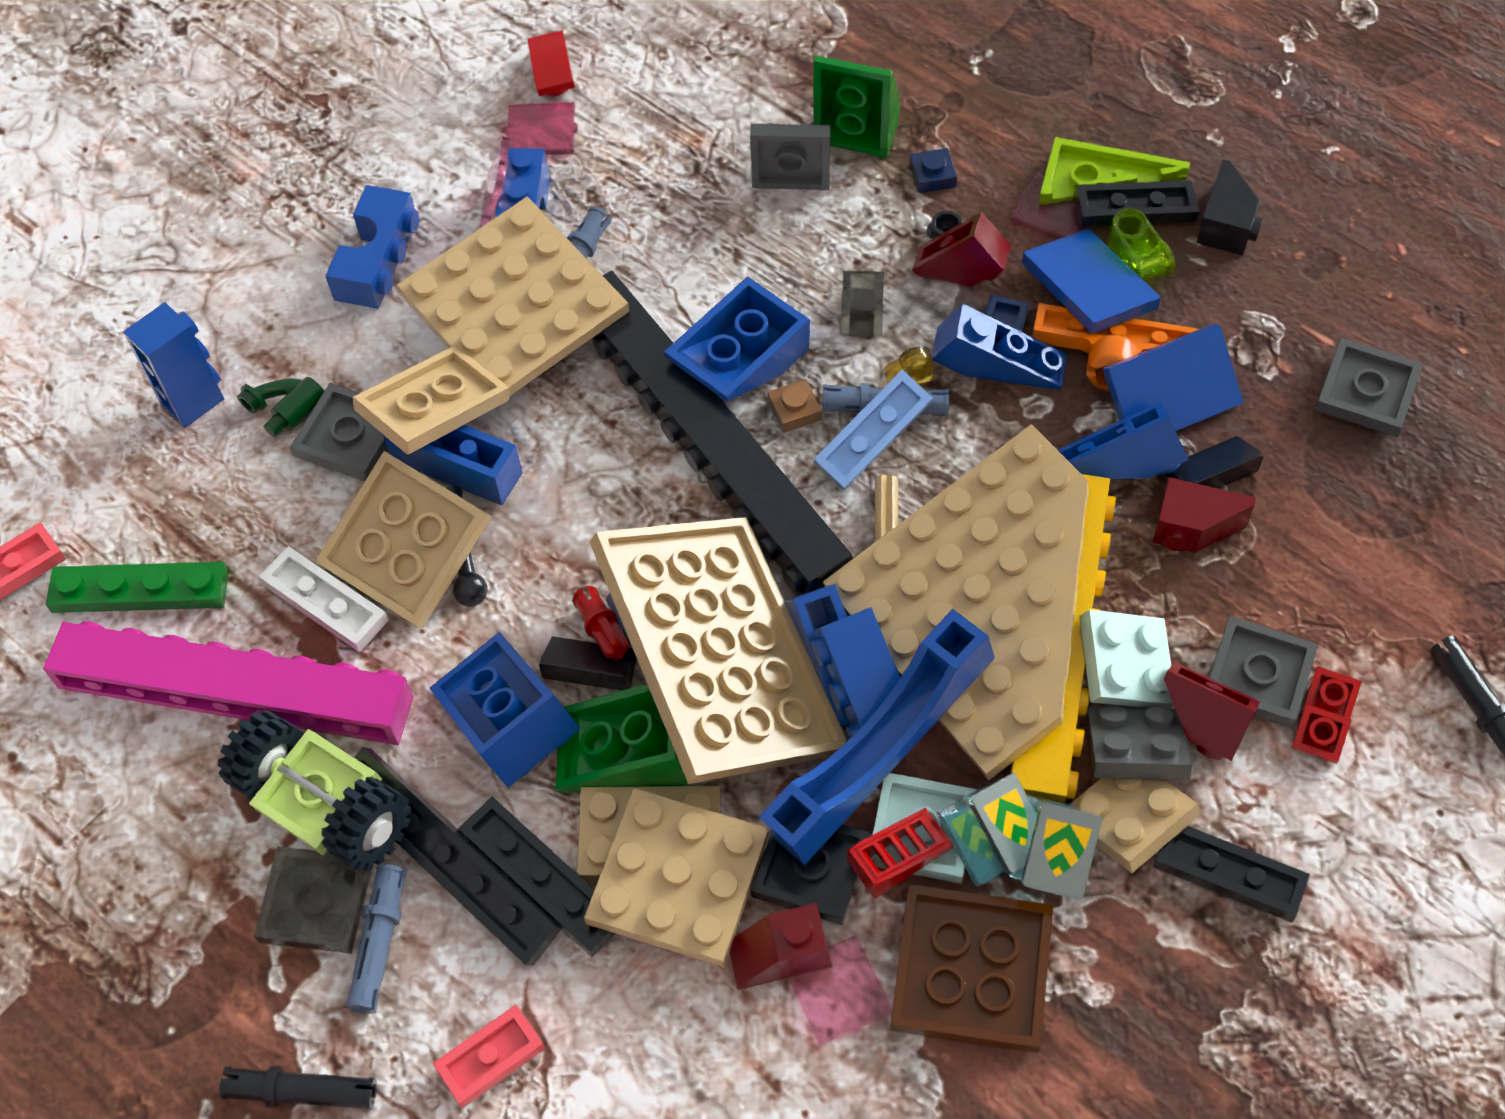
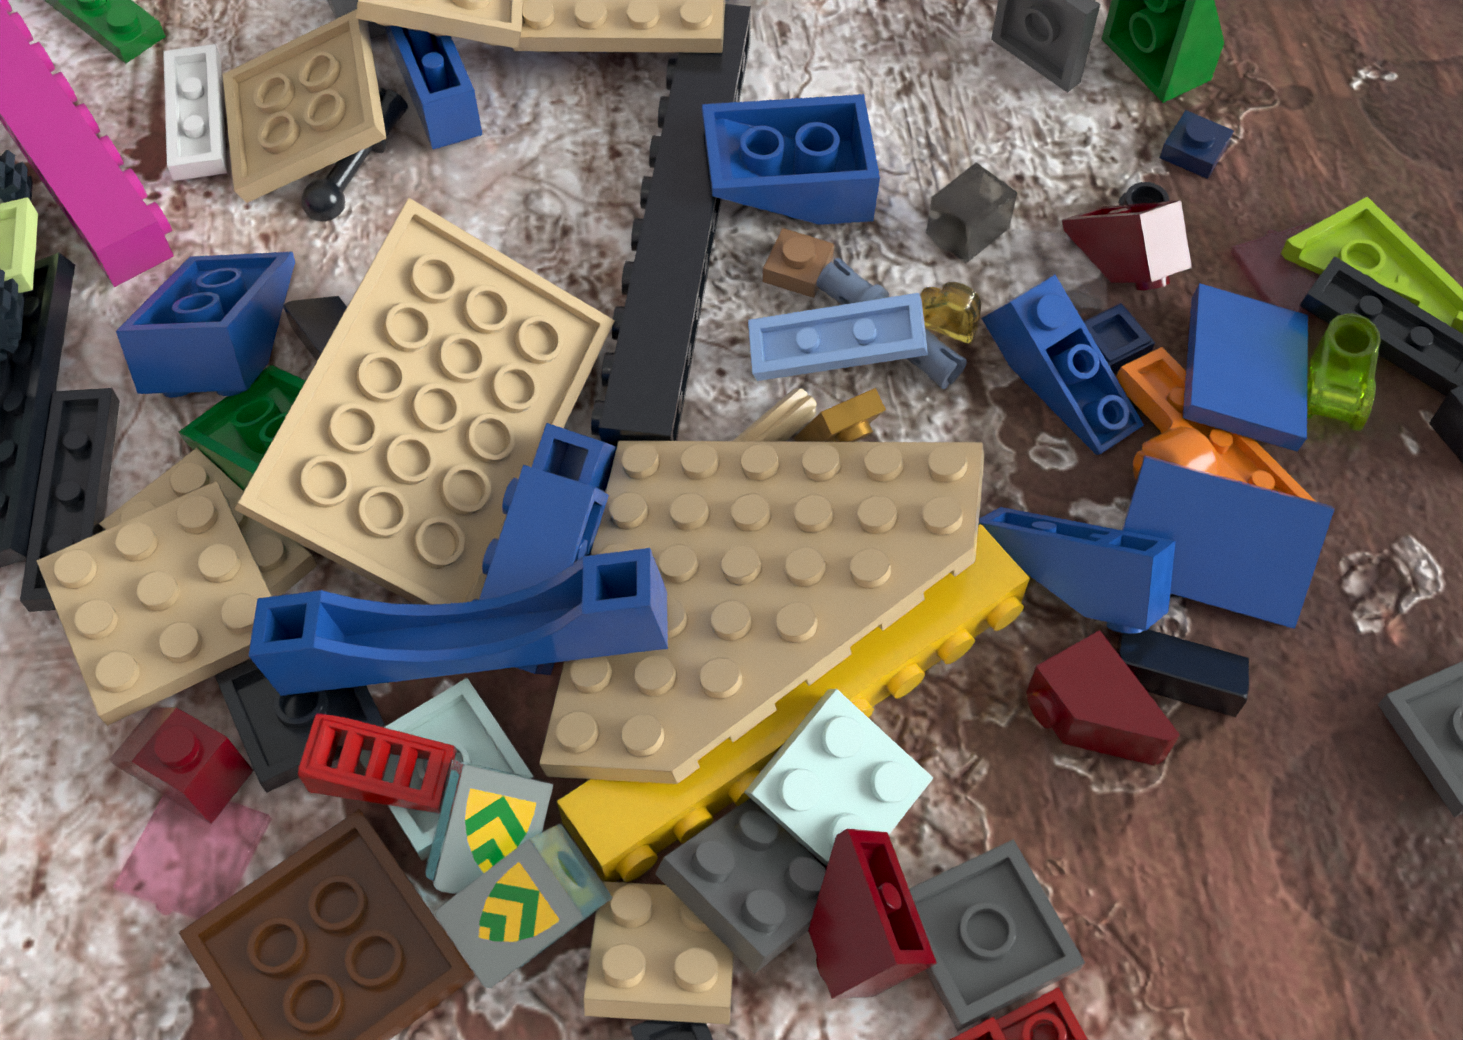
camera: 40 degrees right, 0 degrees up
none -> pearl gold plate [794,388,886,442]

